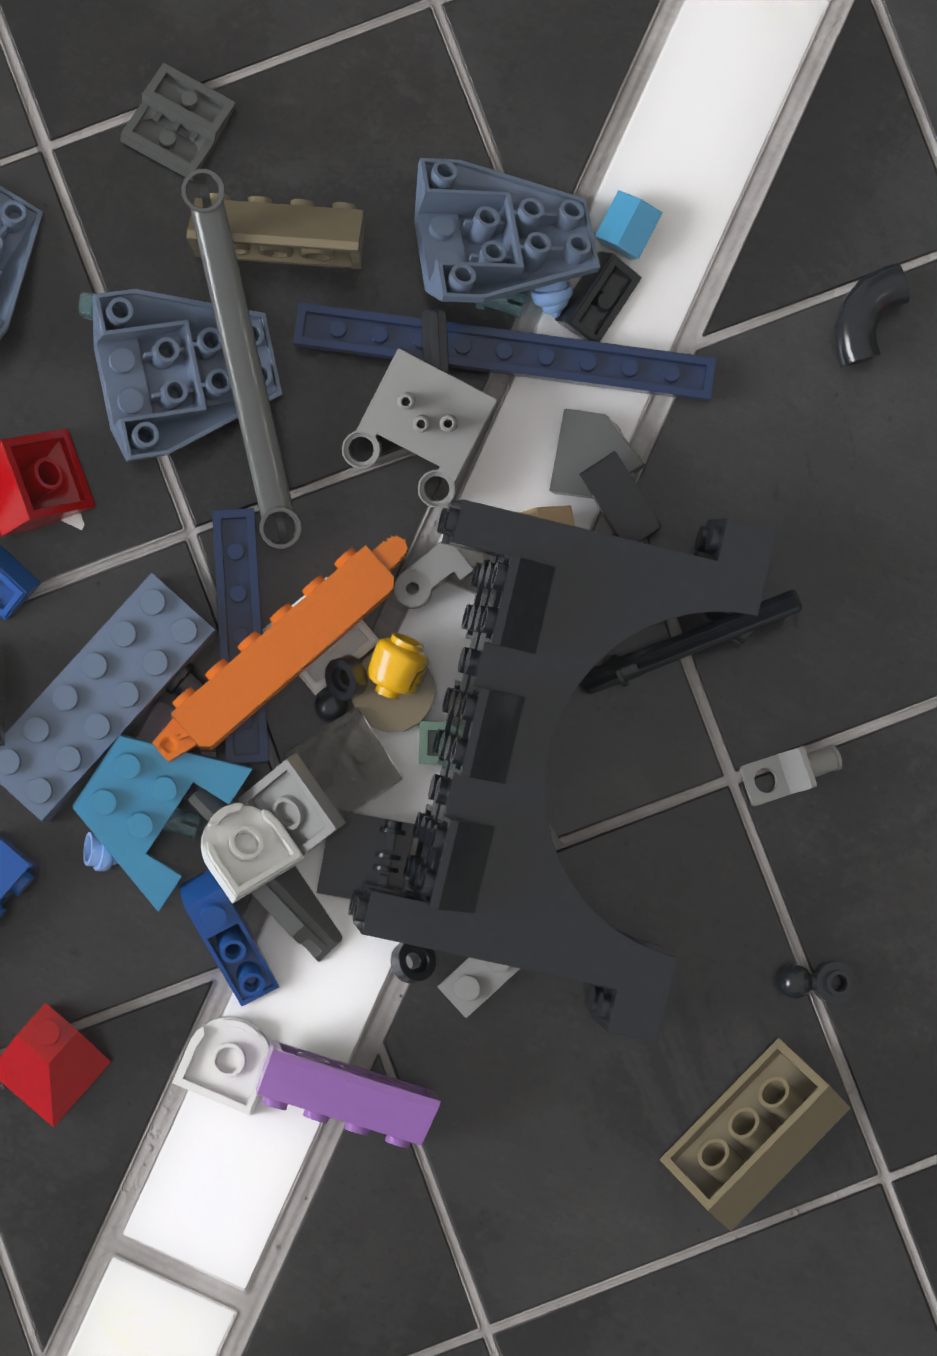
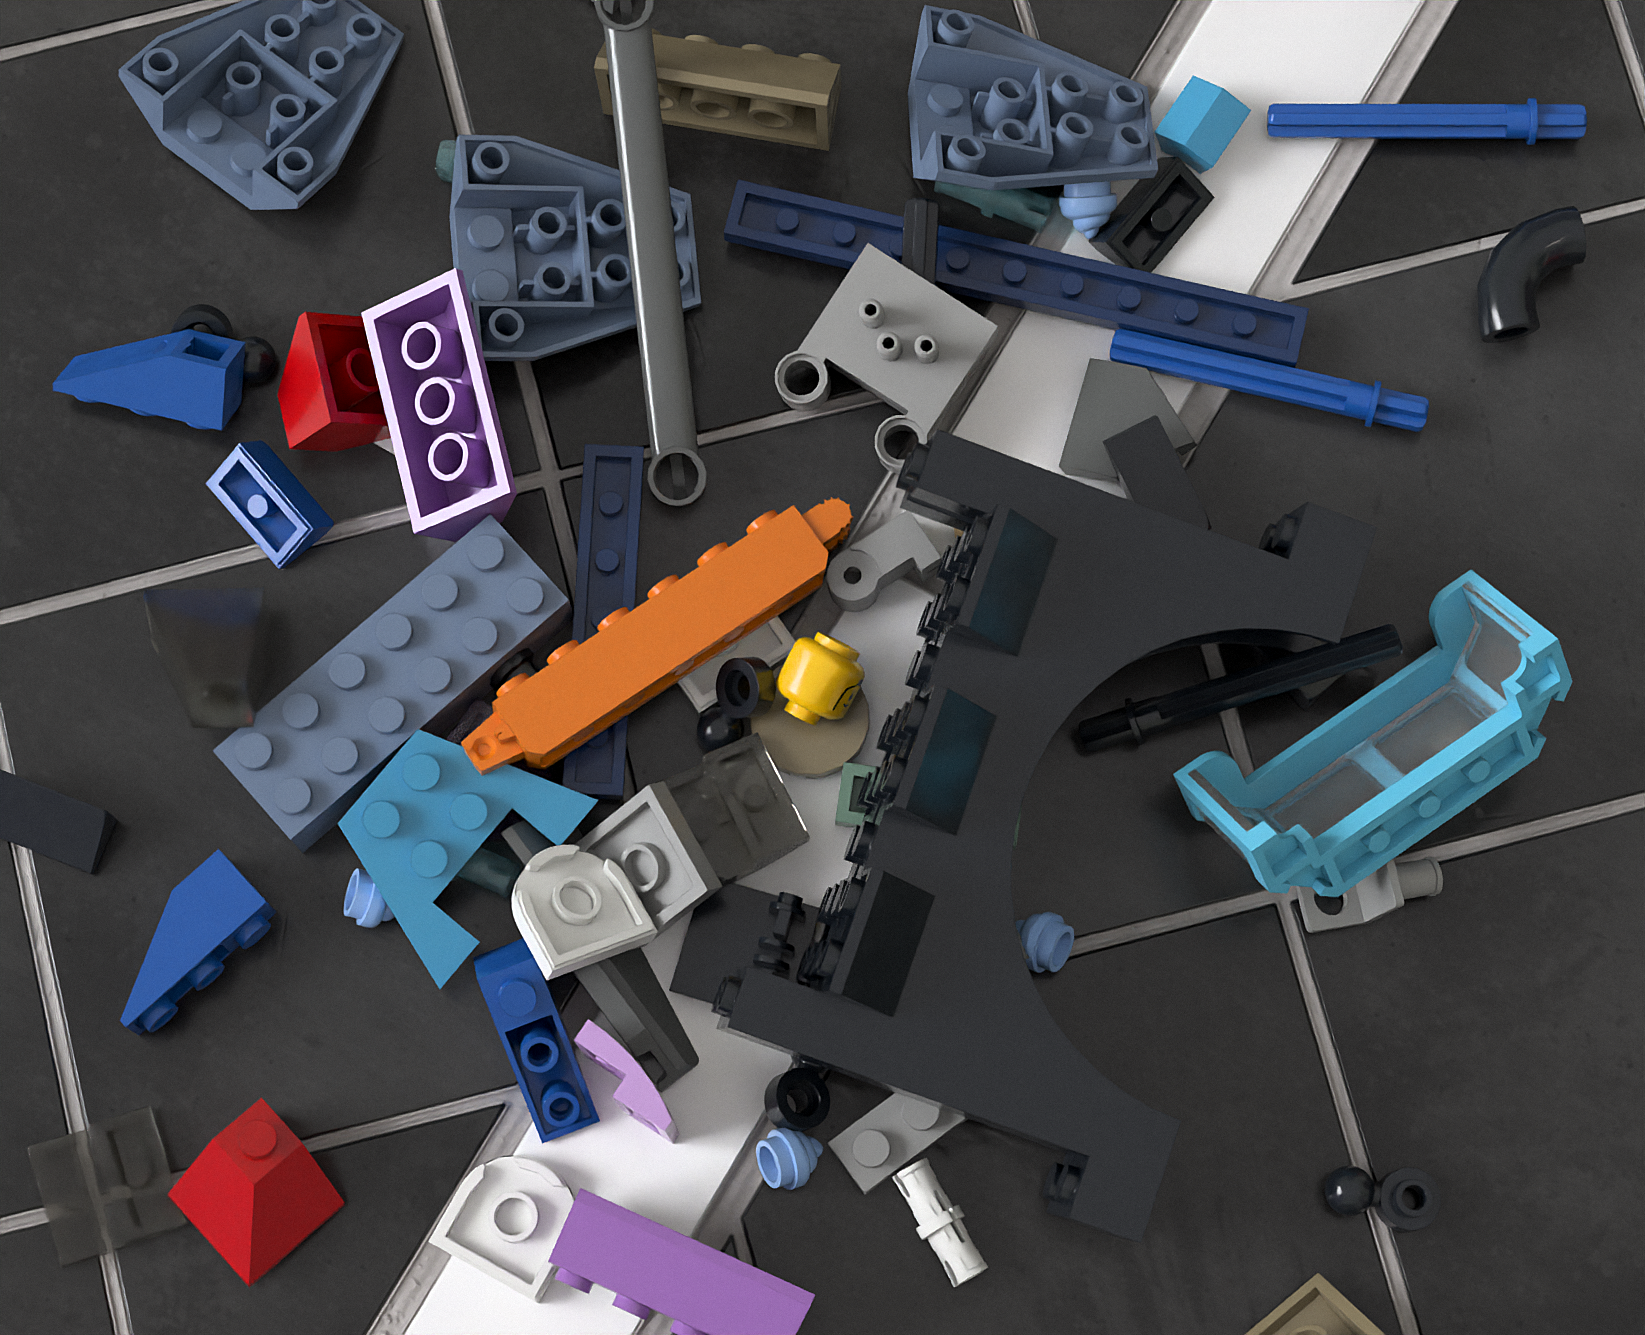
camera: 10 degrees right, 10 degrees down
none -> medium lavender slope [361,268,517,542]
none -> lavender slope [574,1019,680,1144]
none -> light blue plate [756,1128,823,1190]
none -> white pin [892,1158,989,1287]
none -> light blue plate [1015,912,1074,973]
none -> blue axle [1109,329,1429,432]
none -> medium azure windscreen [1173,570,1573,897]
none -> blue axle [1267,98,1587,145]

